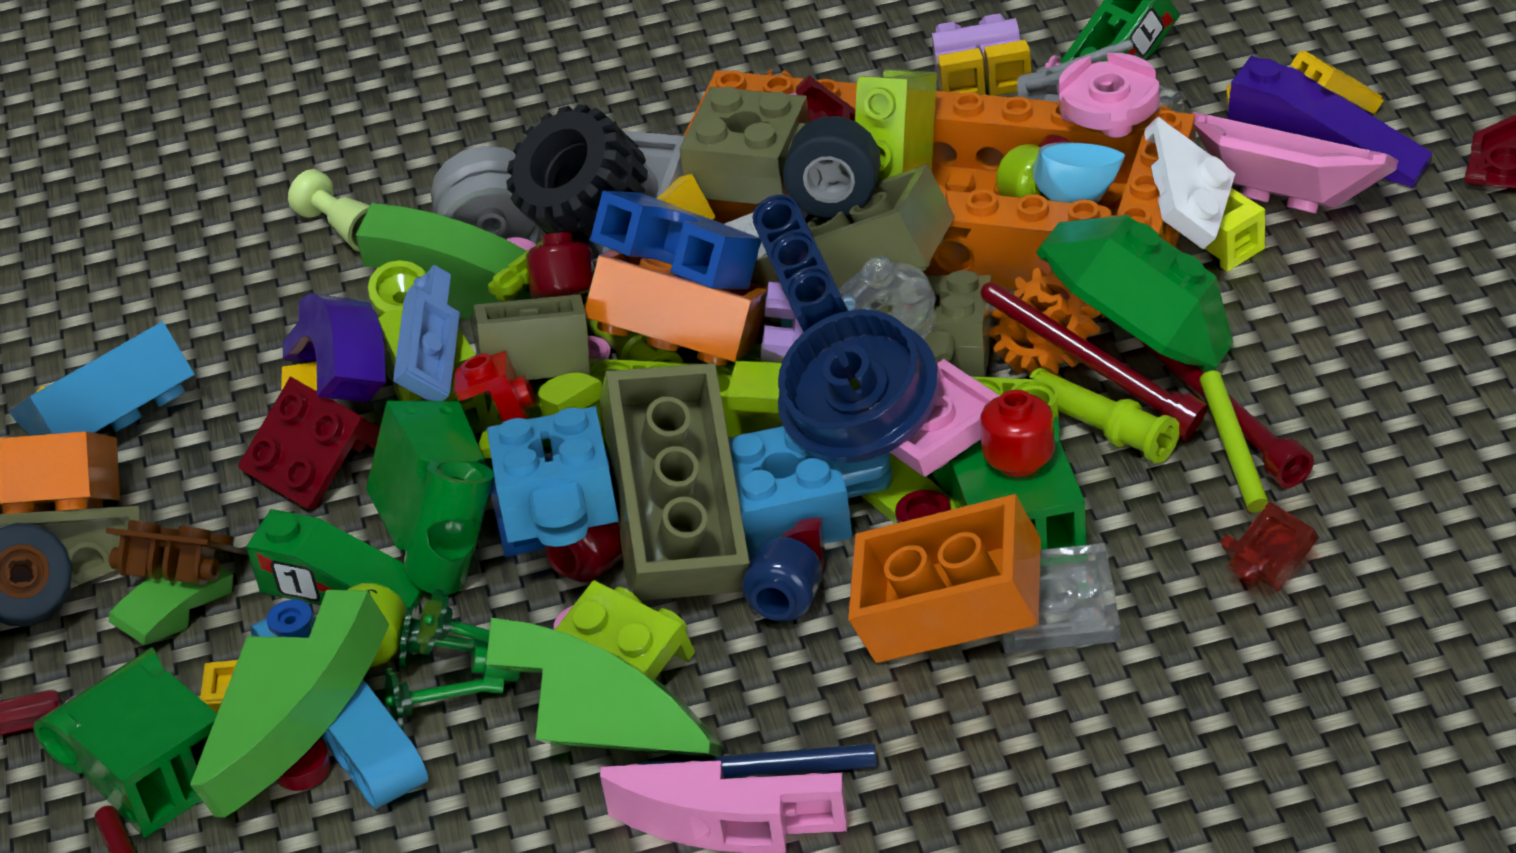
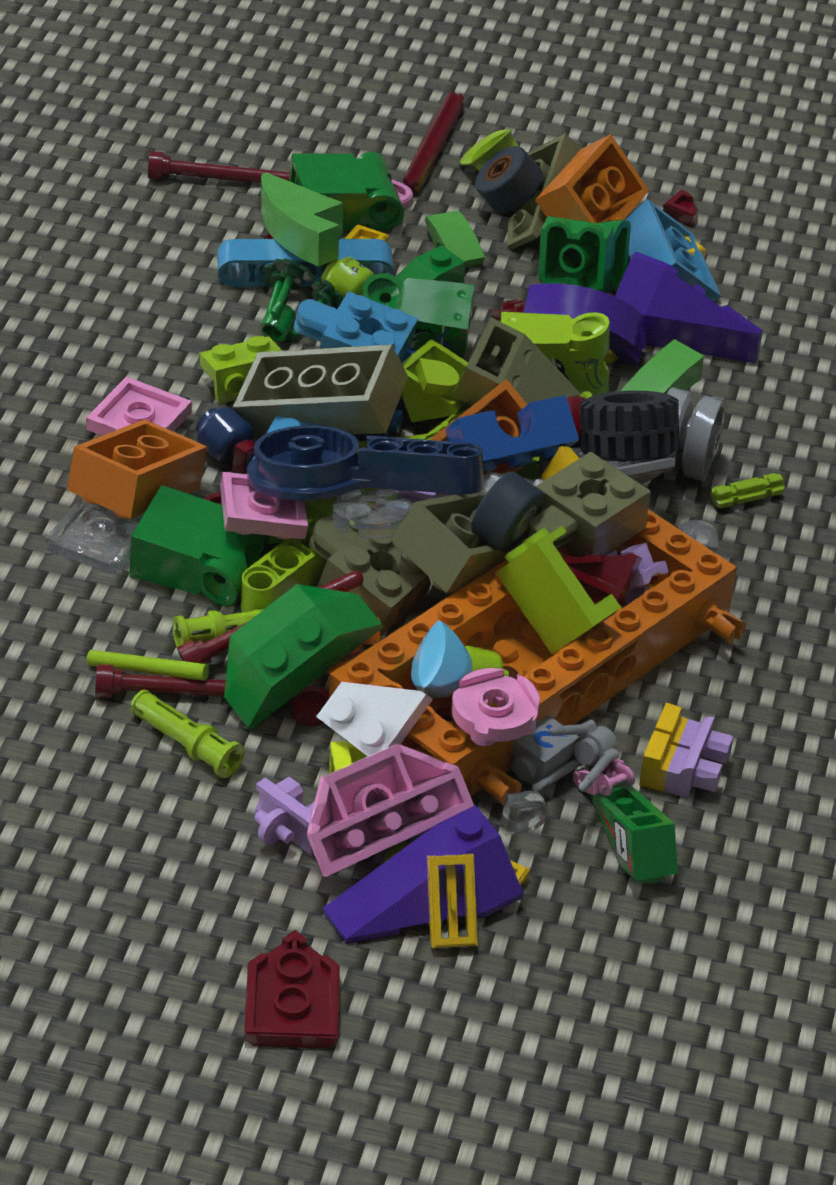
camera: 110 degrees right, 0 degrees up
reddish brown hinge [106,520,249,585] -> none
blue piece [266,599,313,638] -> none
yellowish green piece [288,169,370,251] -> none
medium blue hinge [393,265,460,401] -> none
red bracket [454,350,536,422] -> none
bright green slope [486,618,723,757] -> none
bright pink slope [600,761,847,853] -> none
dark blue bar [638,743,877,779] -> none
red head [980,390,1055,477] -> none
clear red bracket [1219,501,1320,591] -> none
none -> bright pink plate [86,377,192,435]
none -> lime pin [130,689,245,779]
none -> lavender hips [254,777,315,856]
none -> green piece [538,216,631,294]
none -> dark purple wedge [615,252,763,363]

